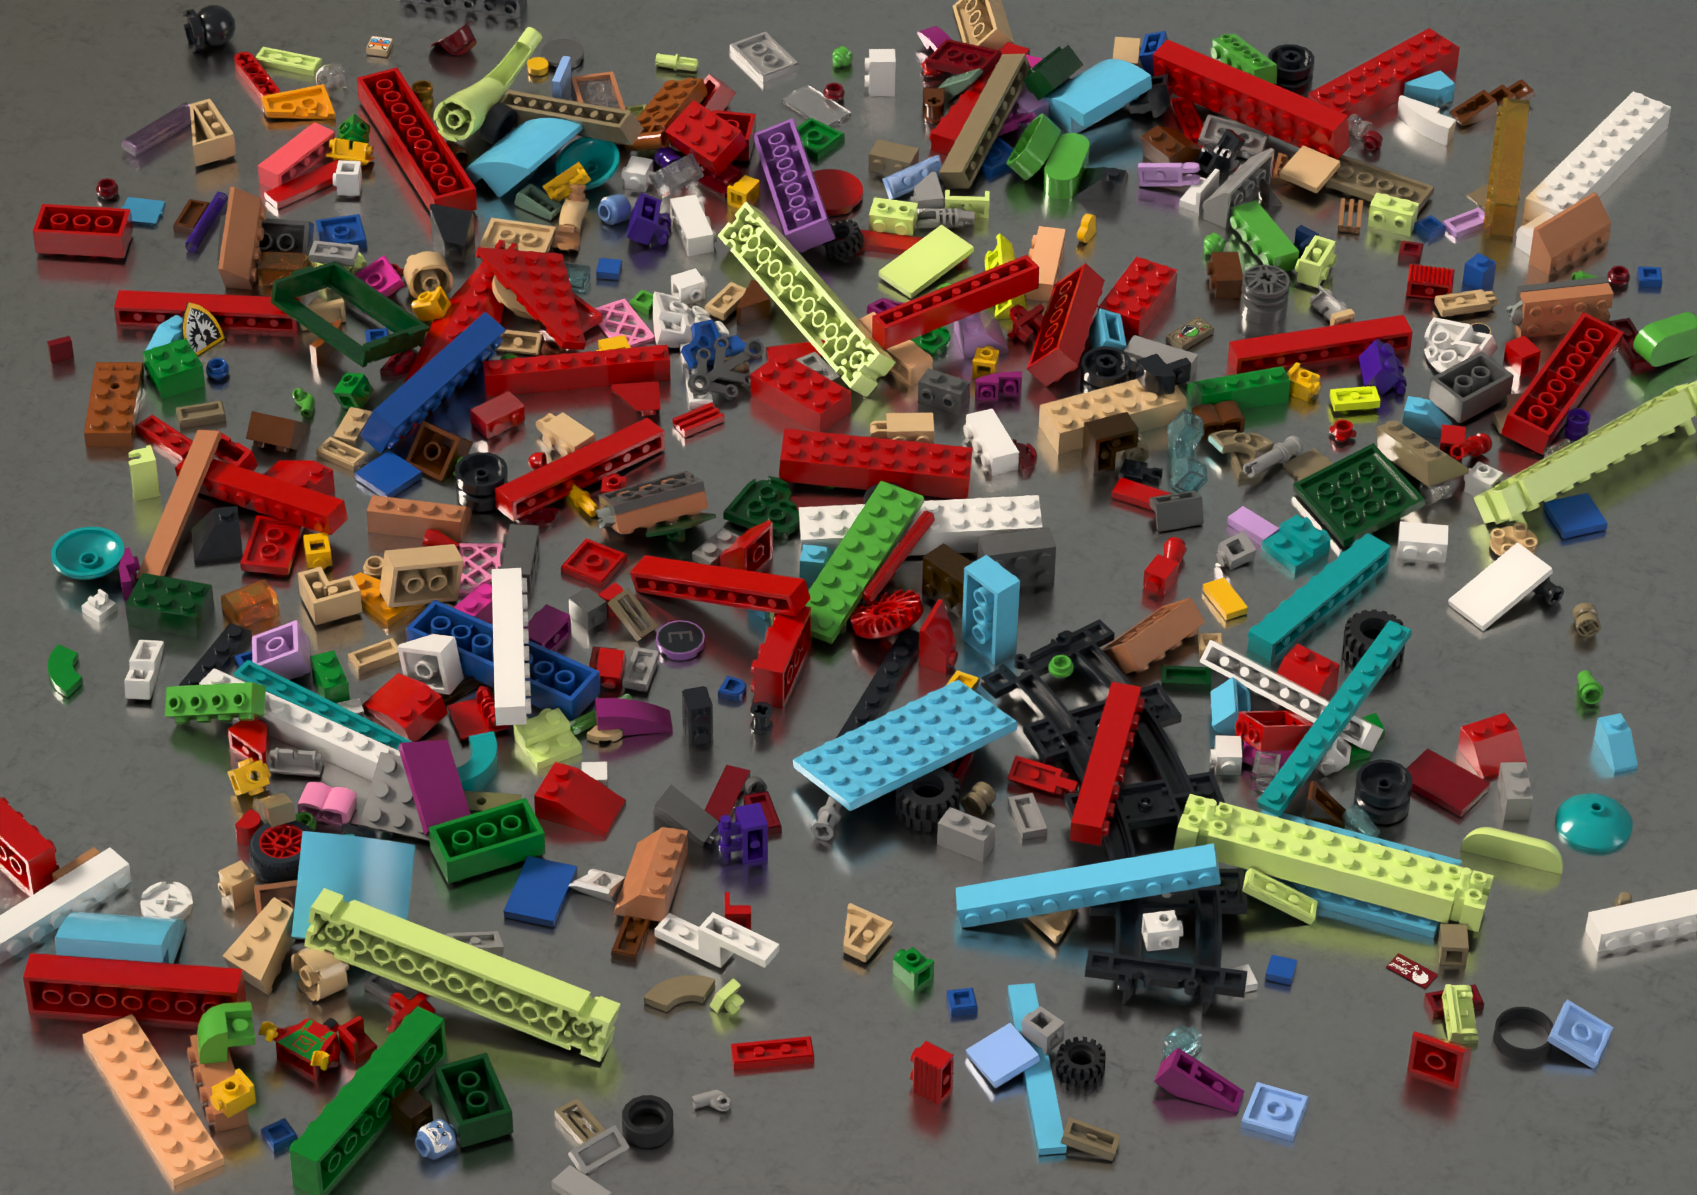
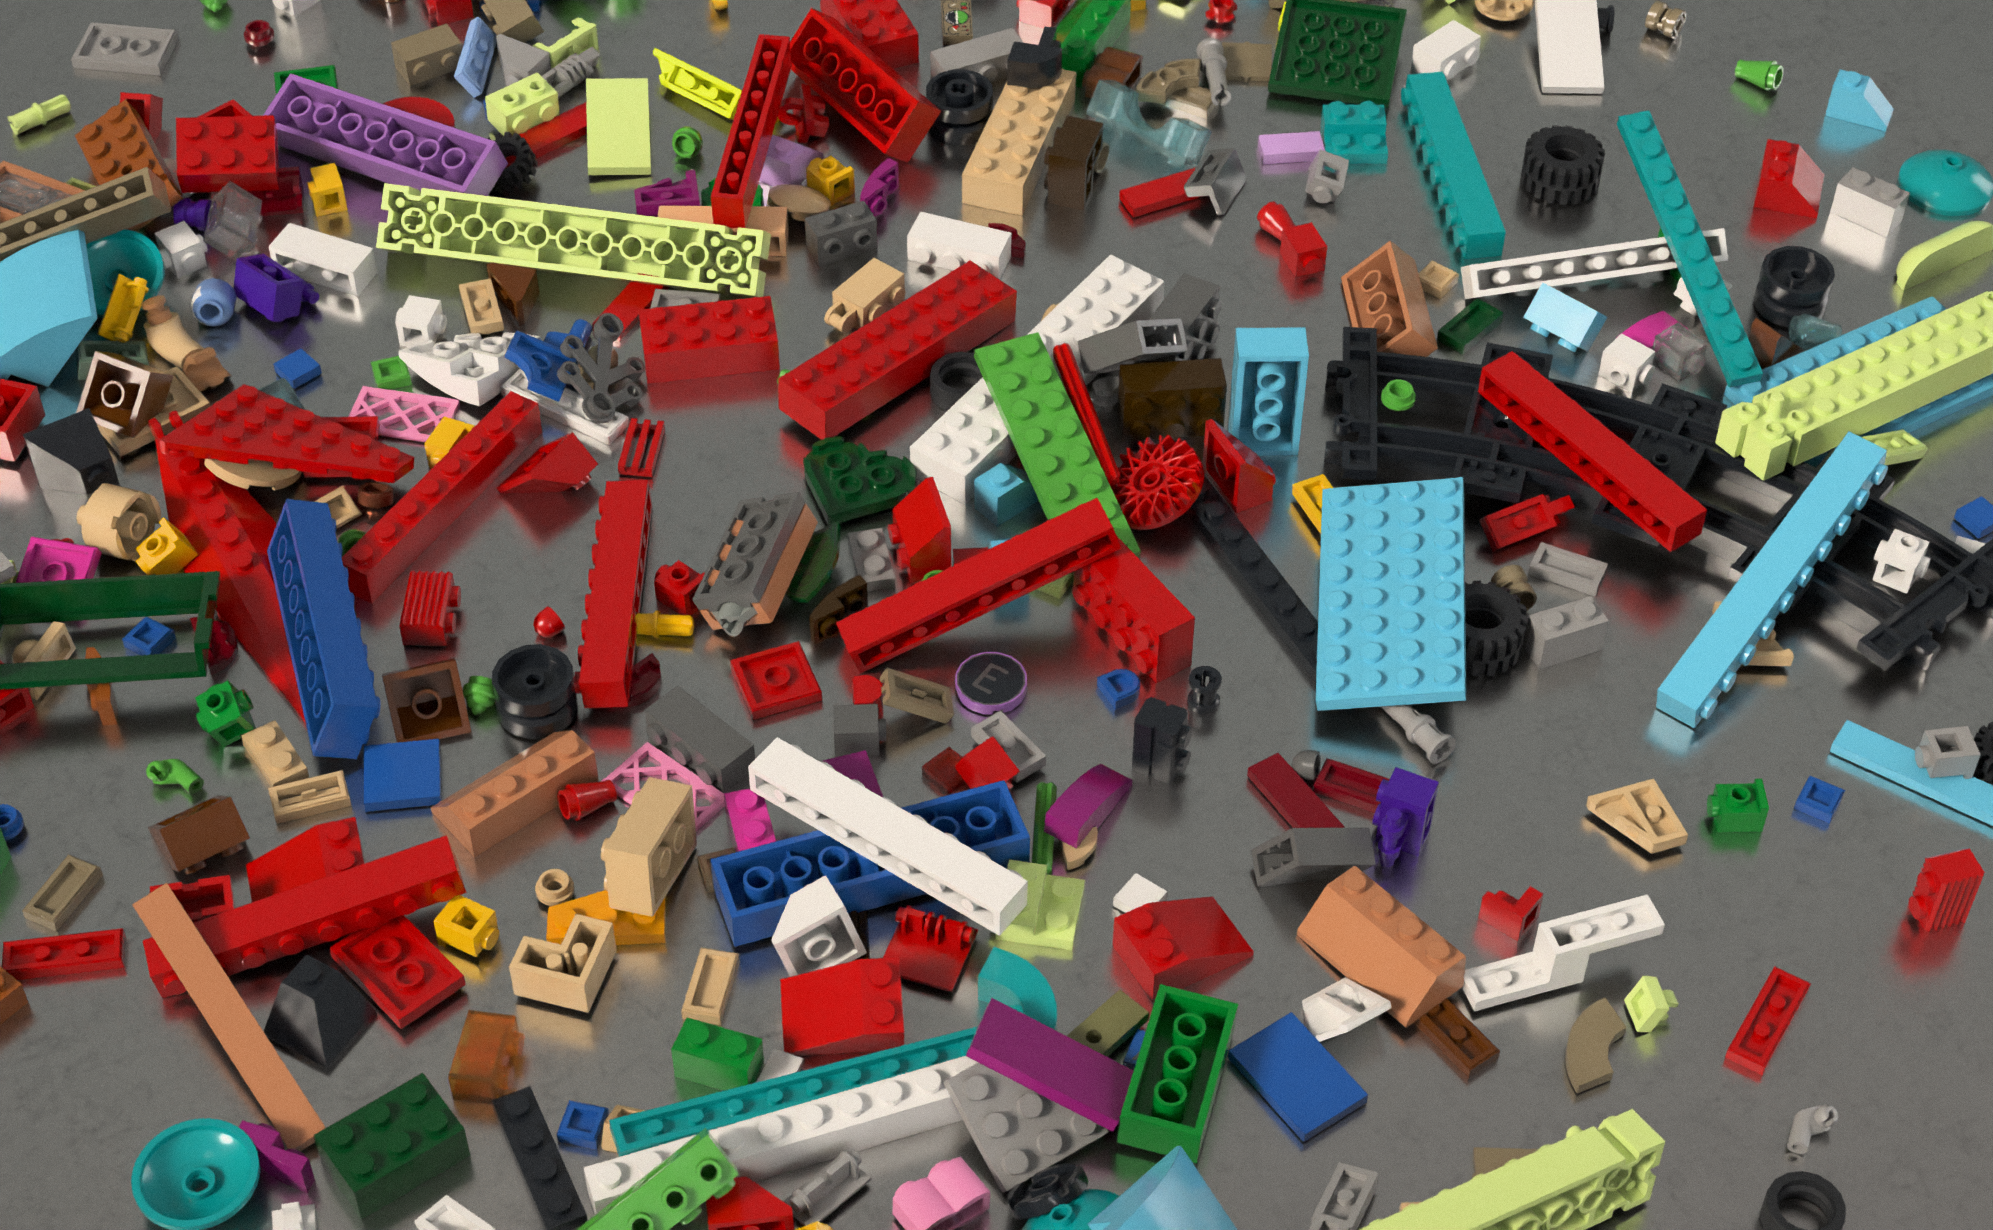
camera: 50 degrees left, 5 degrees up
yellowish green hinge [129,445,160,501] -> none
lavender slope [252,620,311,680] -> none
tan brick [536,412,595,457] -> none
clear piece [782,84,851,127] -> none
light blue tile [966,1023,1040,1088] -> none
light nougat brick [1026,226,1066,302] -> none
medium azure brick [1089,309,1126,351] -> none
black plate [1119,459,1163,486] -> none
yellow tile [1203,577,1248,620] -> none
red window [1235,710,1313,751] -> none
red slope [1277,644,1340,698] -> none
dark red tile [1406,748,1491,817] -> none
none -> reddish brown slope [76,351,174,438]
none -> tan dish [767,184,831,221]
none -> dark brown slope [810,574,868,645]
none -> dark grey slope [1077,318,1188,374]

